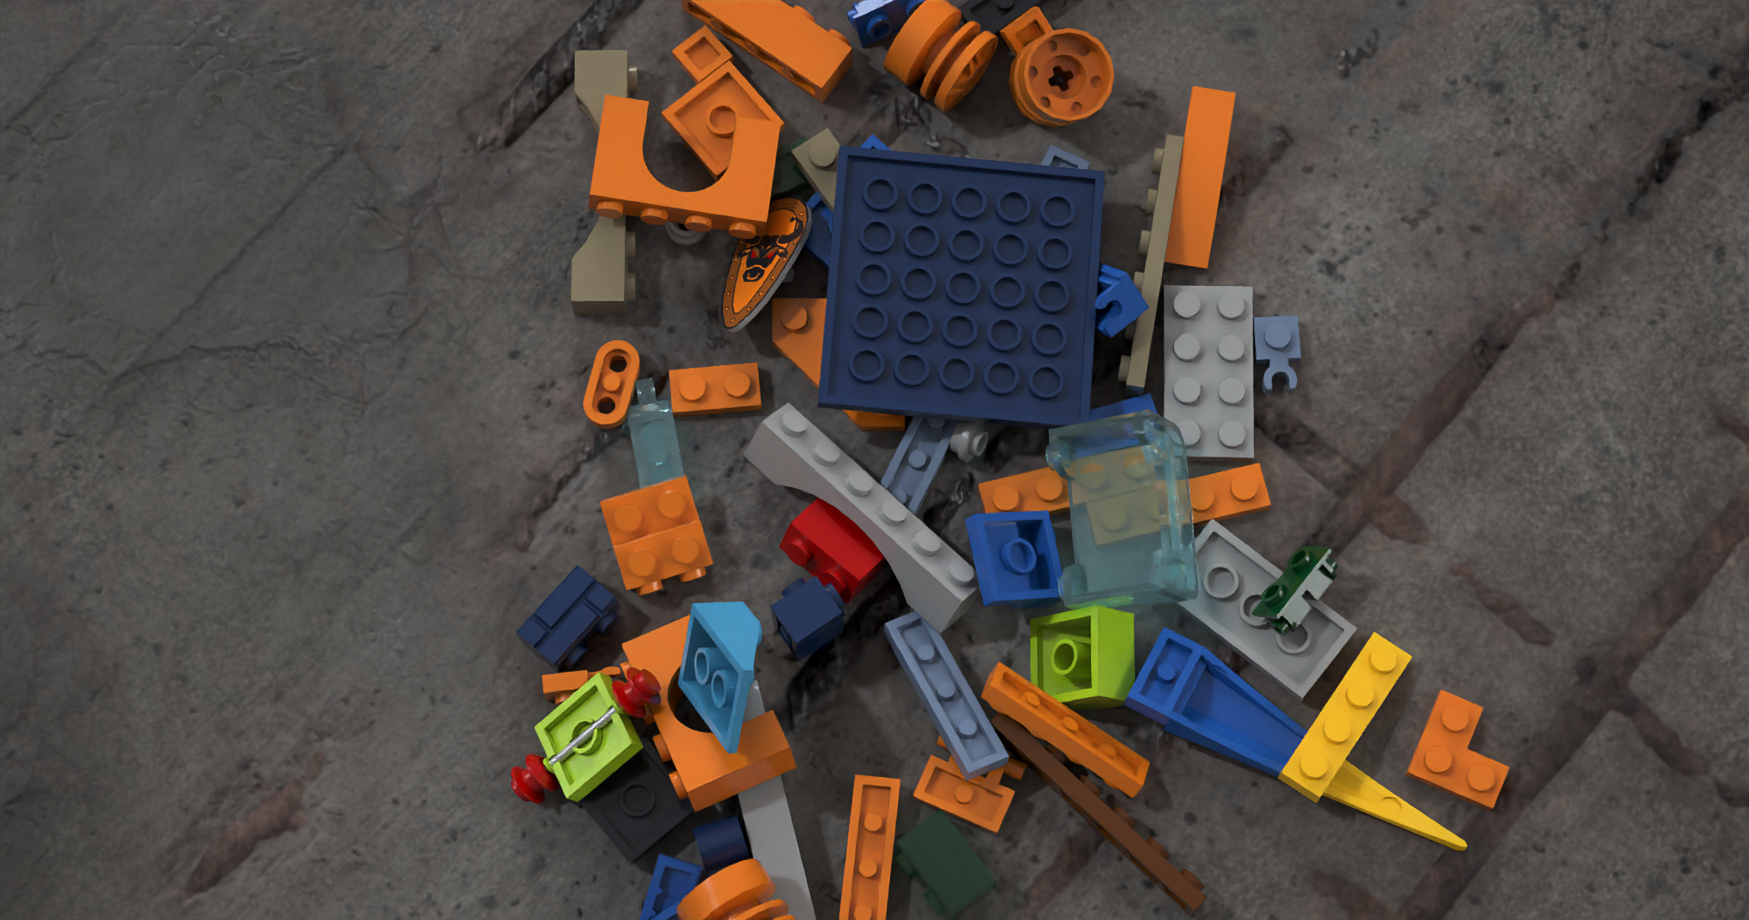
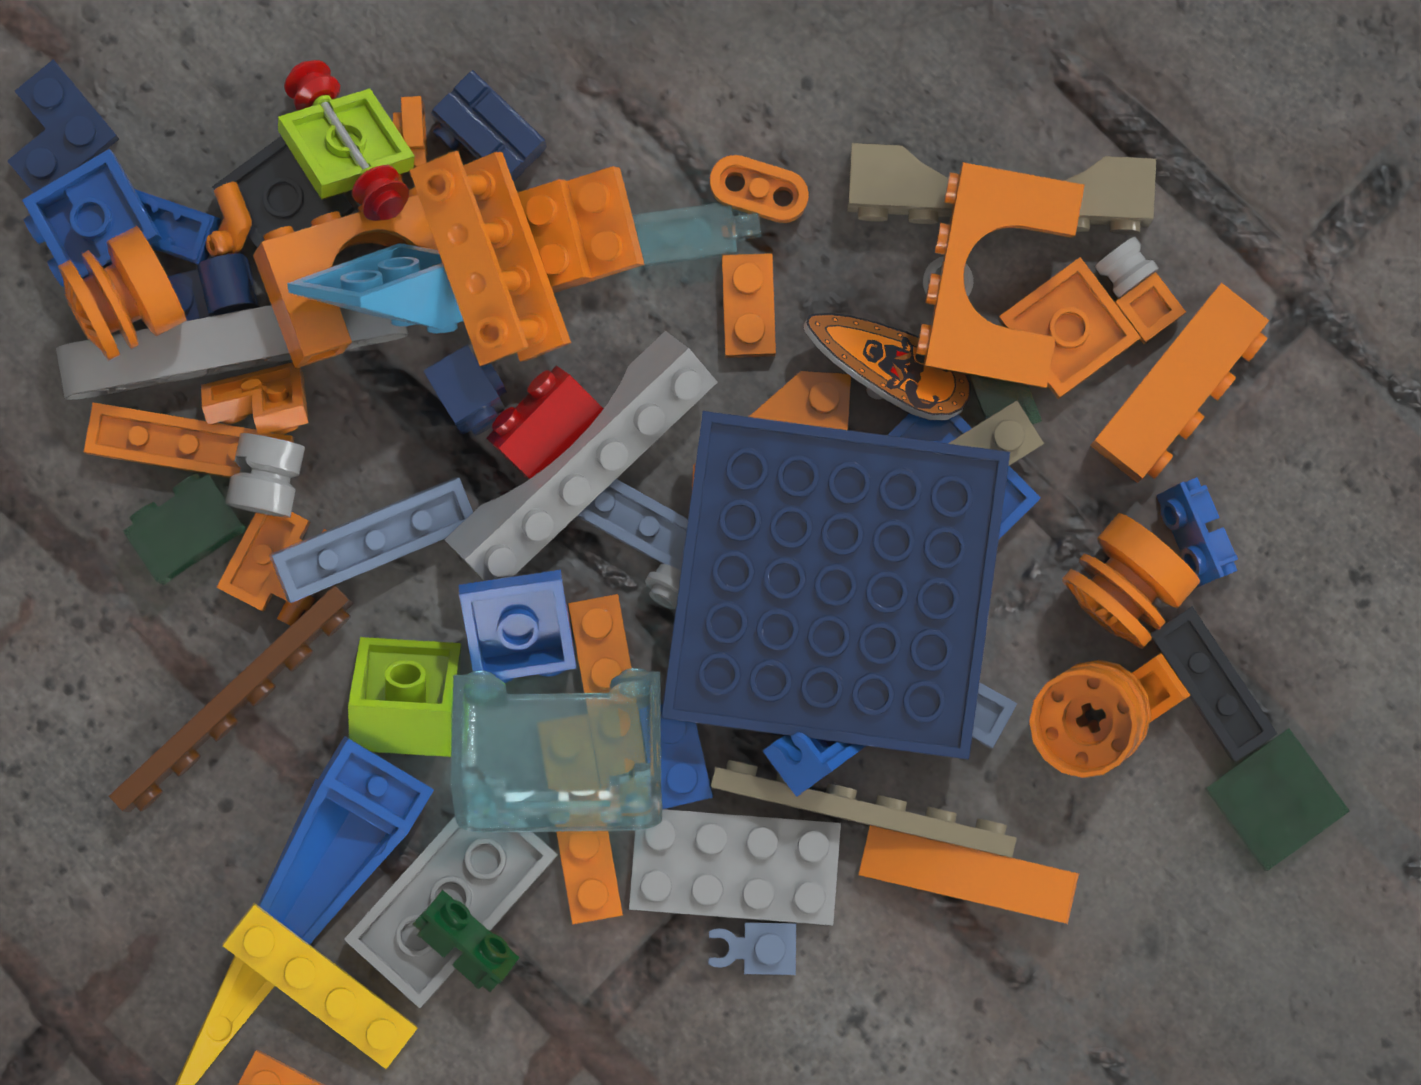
camera: 95 degrees right, 10 degrees up
orange plate [981,662,1150,798] -> none
none -> orange plate [201,362,308,435]
none -> orange arm [206,182,252,257]
none -> light grey wheel [225,433,305,518]
none -> orange fence [409,151,571,366]
none -> light grey wheel [1094,236,1159,299]

